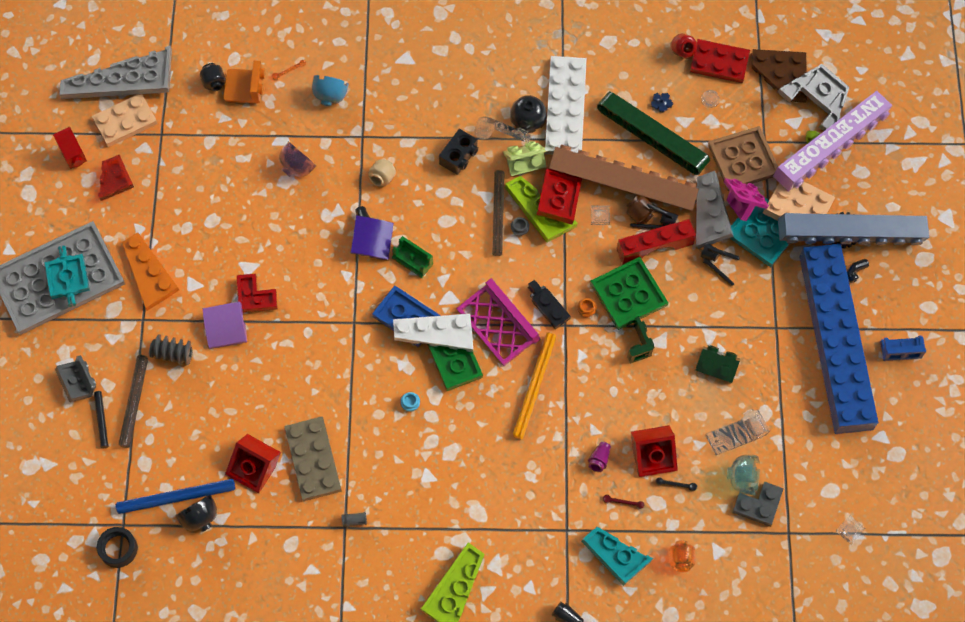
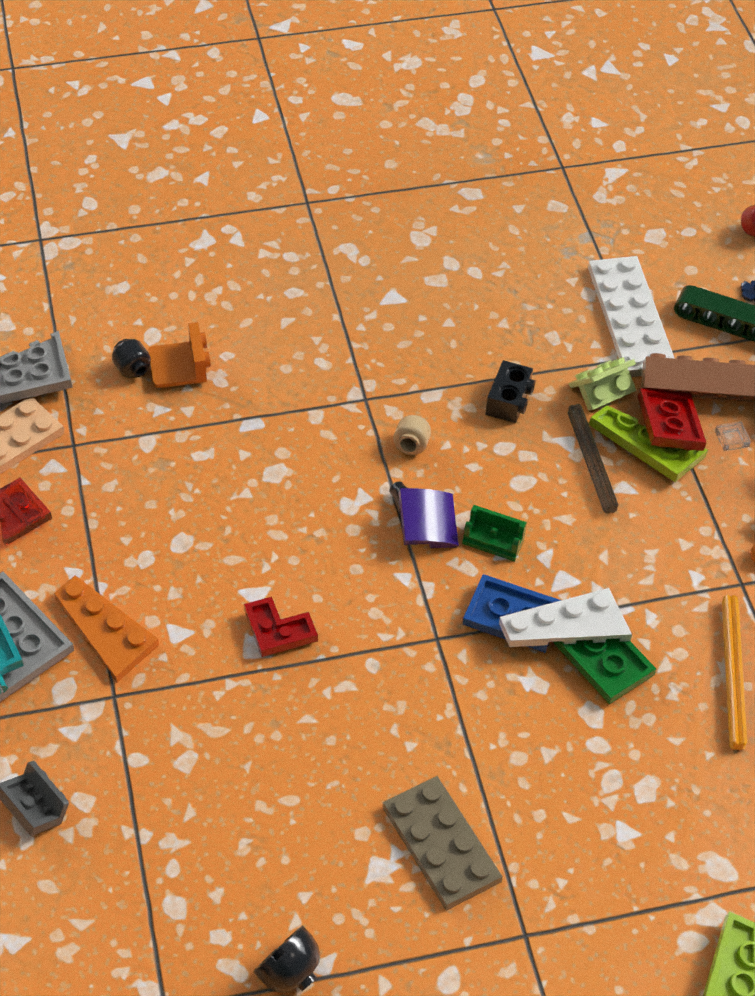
camera: 15 degrees left, 15 degrees down
black bar [94,391,109,449] -> none
blue axle [116,479,235,514] -> none
clear smoke axle [119,355,148,448] -> none
dark grey piece [149,334,193,365] -> none
medium lavender slope [202,302,247,349] -> none
red slope [225,434,281,493] -> none
clear orange hinge [272,59,306,81] -> none
cylinder [279,141,316,177] -> none
dark azure cylinder [312,75,349,106] -> none
dark grey pin [341,512,367,528] -> none
medium azure plate [401,392,420,412] -> none
dark pink fence [456,278,541,366] -> none
clear door [474,116,530,143] -> none
black cylinder [510,95,546,133] -> none
dark grey plate [511,217,529,236] -> none
black hinge [528,280,571,329] -> none

